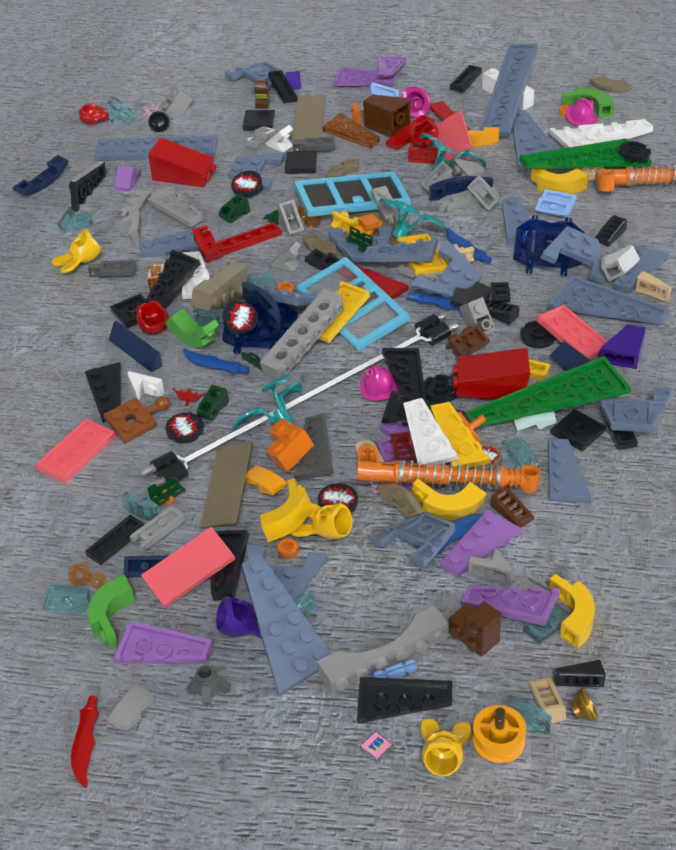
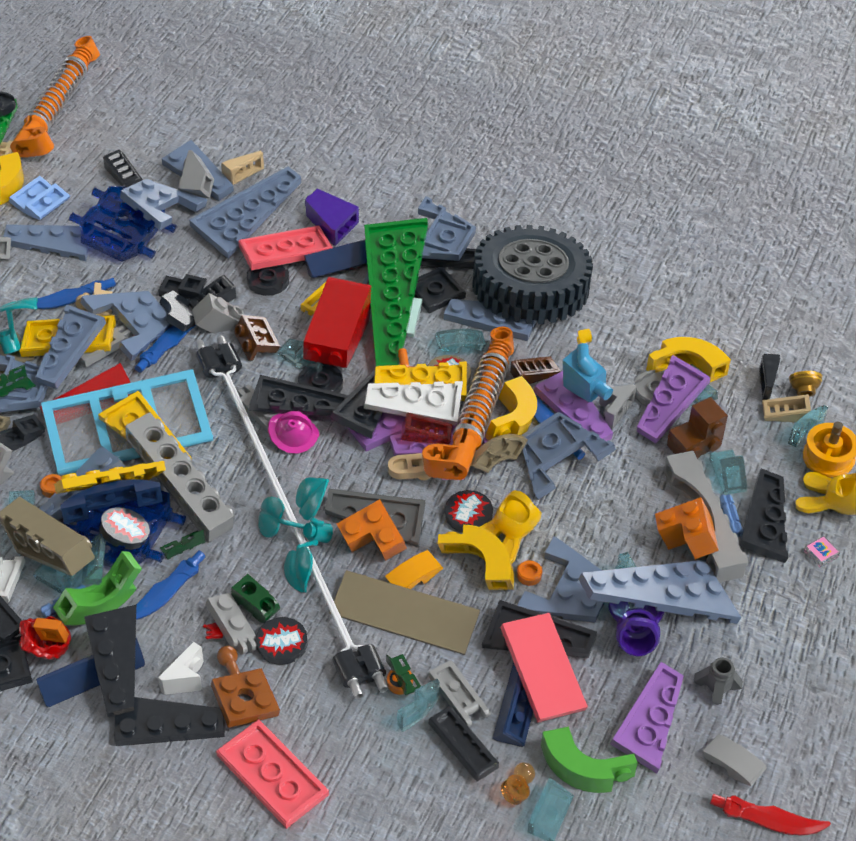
camera: 80 degrees left, 5 degrees up
none -> orange tile [33,618,69,643]
none -> yellow wing [54,461,166,494]
none -> black wing [84,604,137,717]
none -> light grey hinge [205,593,257,654]
none -> black wheel [472,225,593,324]
none -> dark azure torso [562,329,613,402]
none -> orange brick [655,497,719,559]
none -> clear light blue slope [709,450,747,495]

